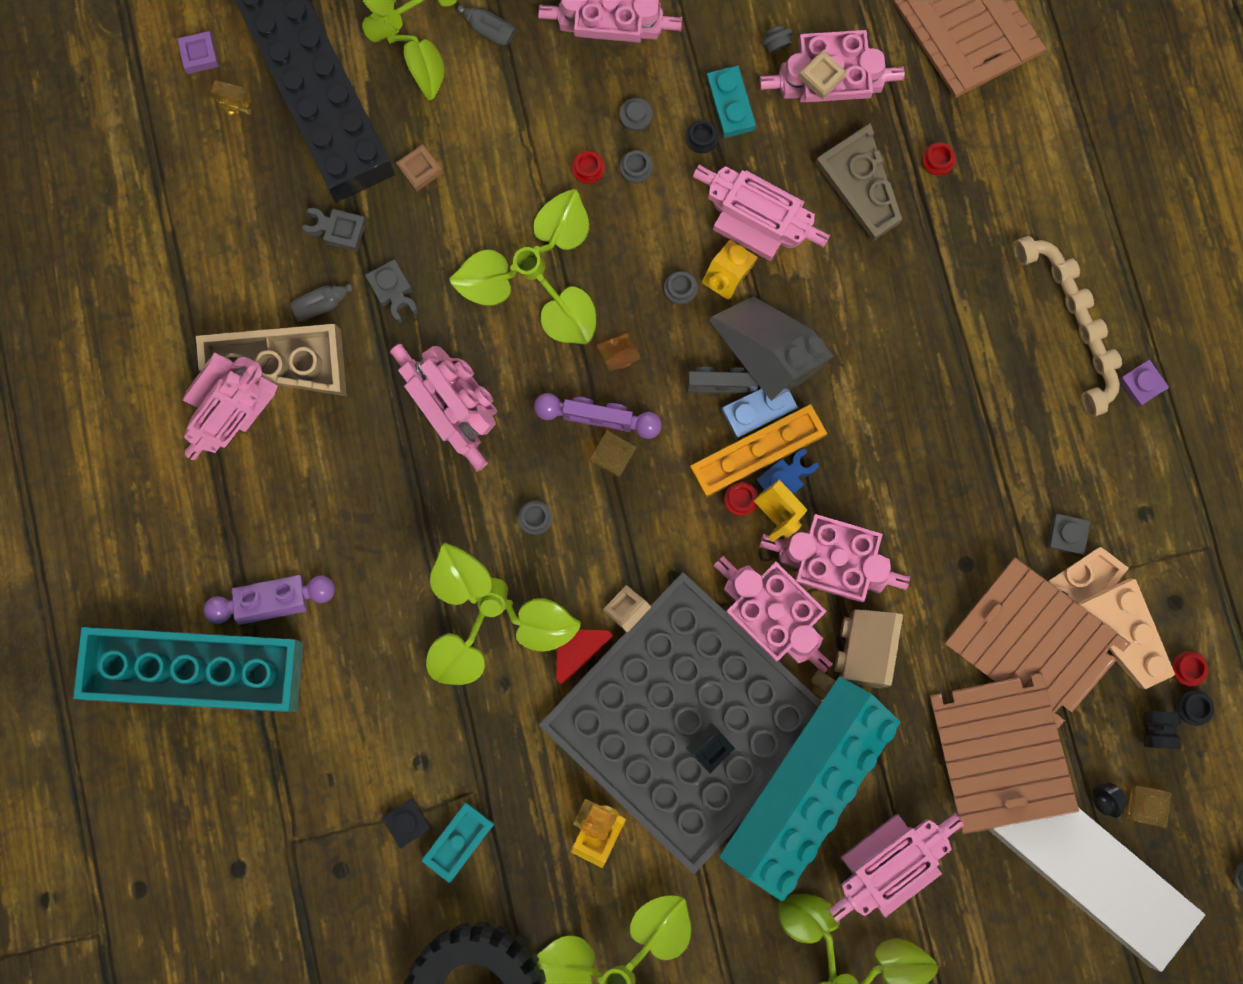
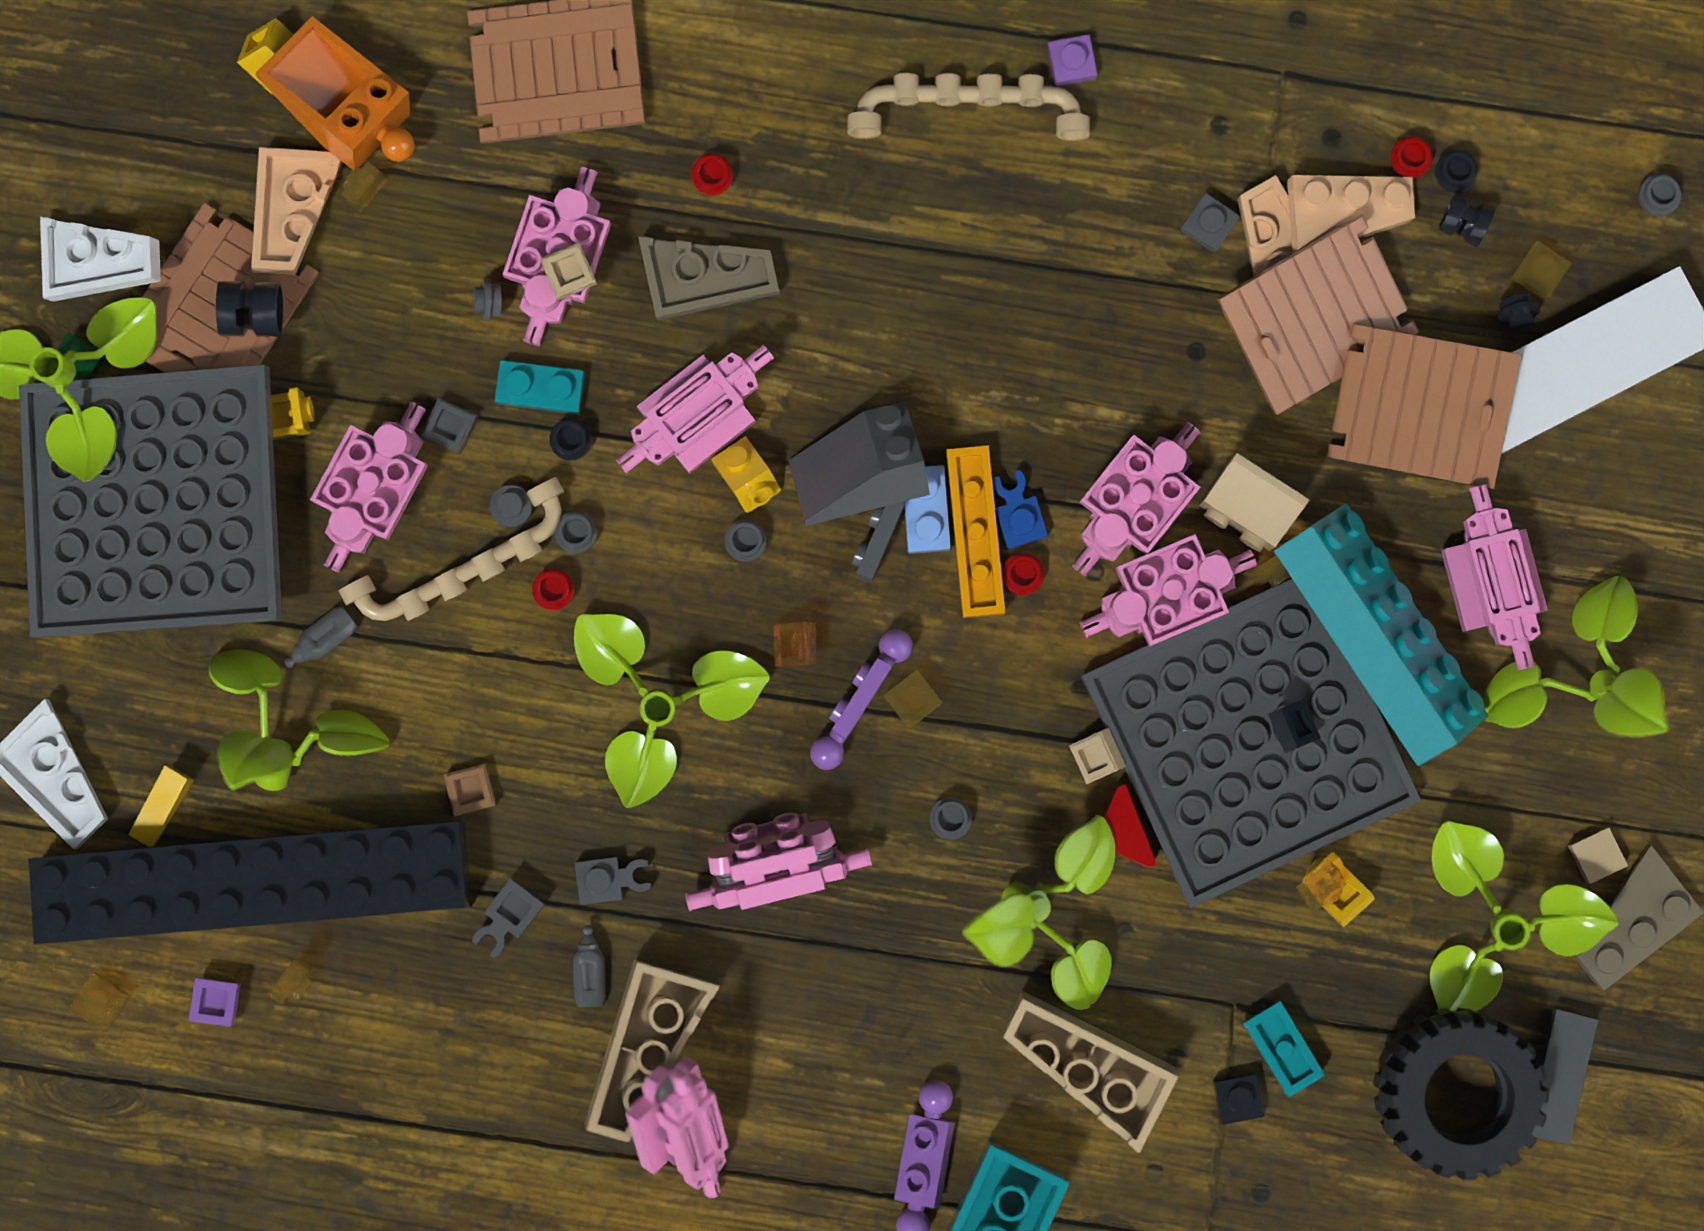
camera: 70 degrees left, 5 degrees up
yellow bracket [754,480,808,542] -> none
none -> tan bar [338,477,564,621]
none -> dark grey tile [420,398,478,455]
none -> tan wedge [1003,991,1178,1153]

